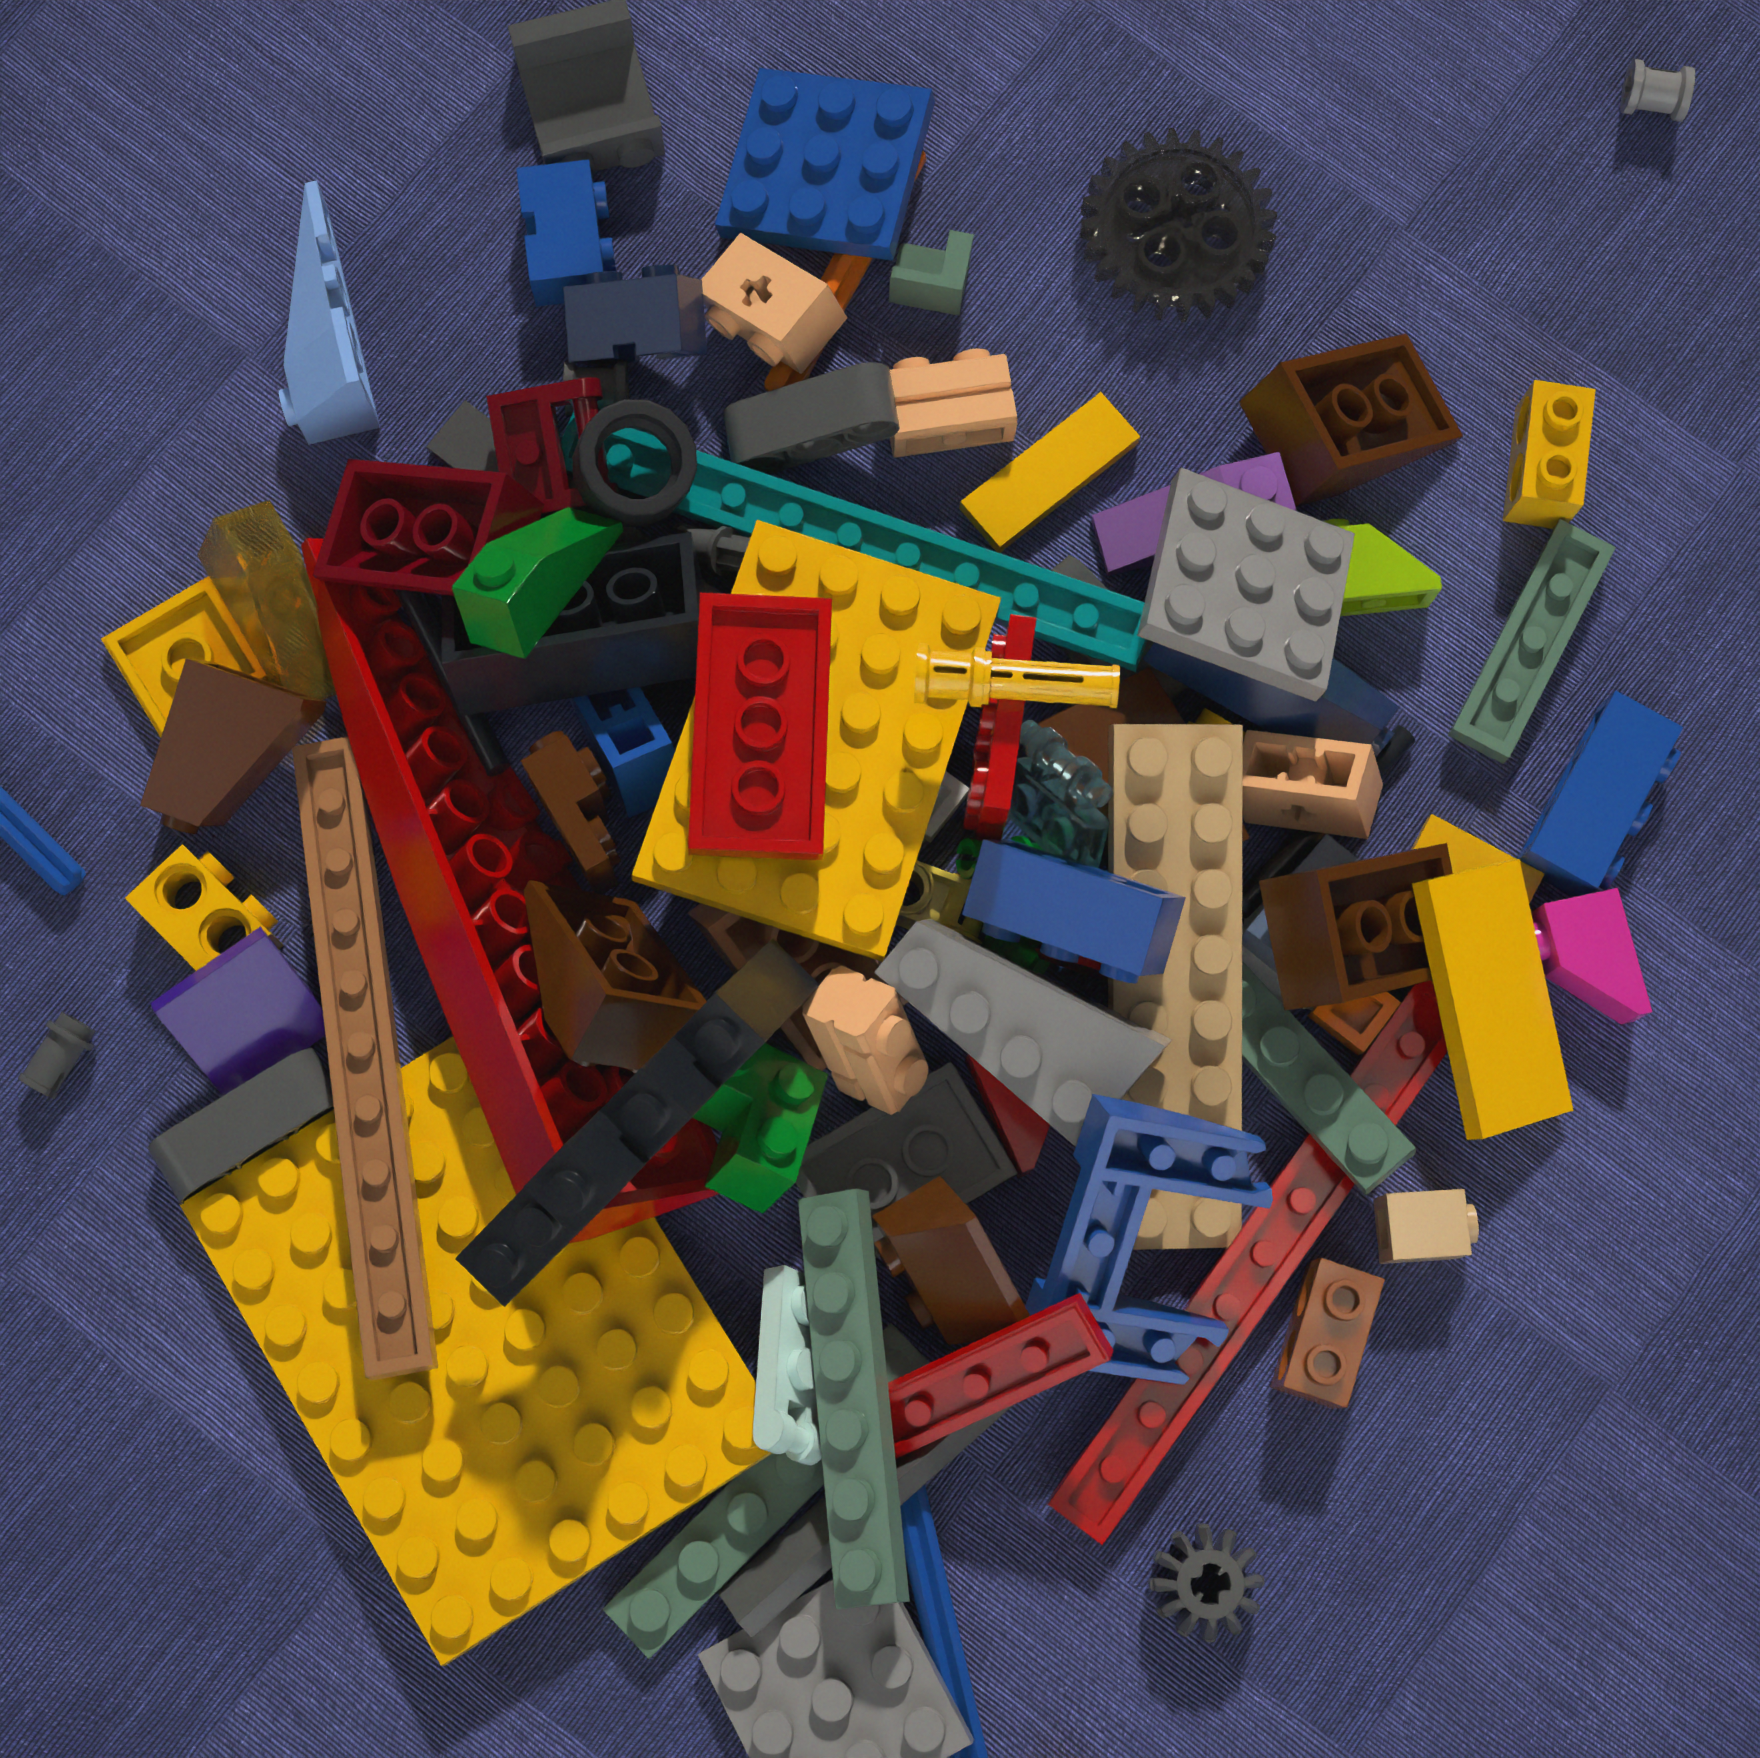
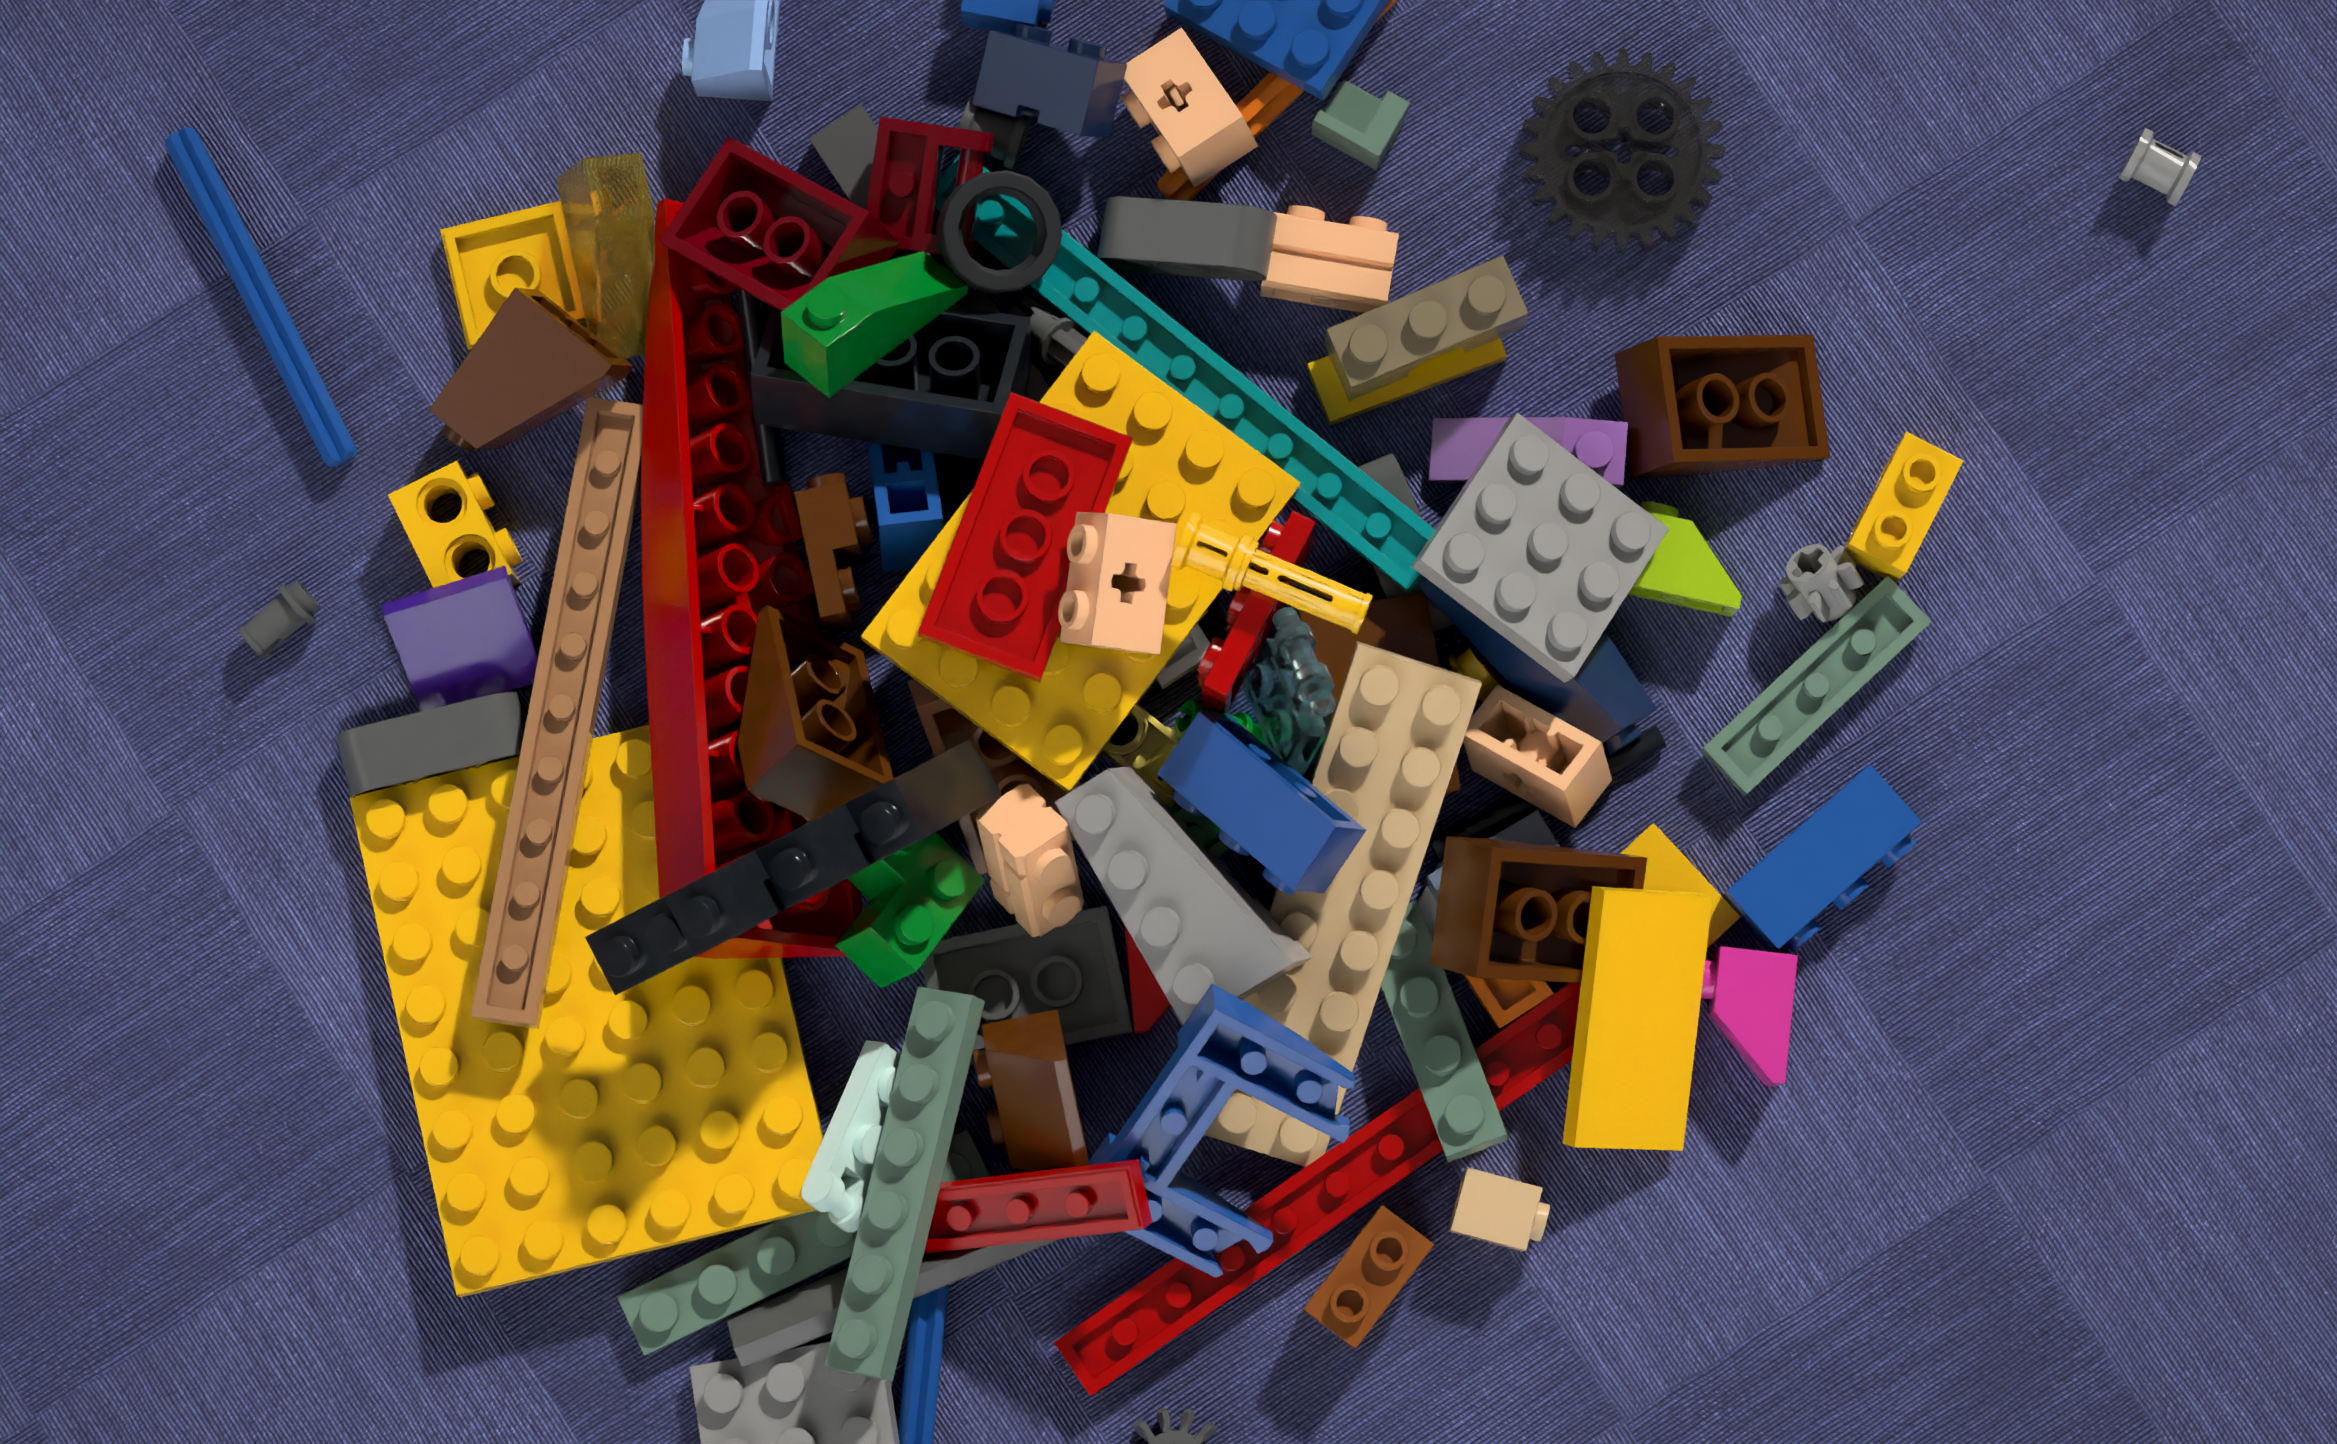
camera: 25 degrees right, 5 degrees up
none -> light nougat brick [1058,512,1177,655]
none -> dark tan arch [1324,256,1529,401]
none -> light grey gear [1779,543,1864,623]

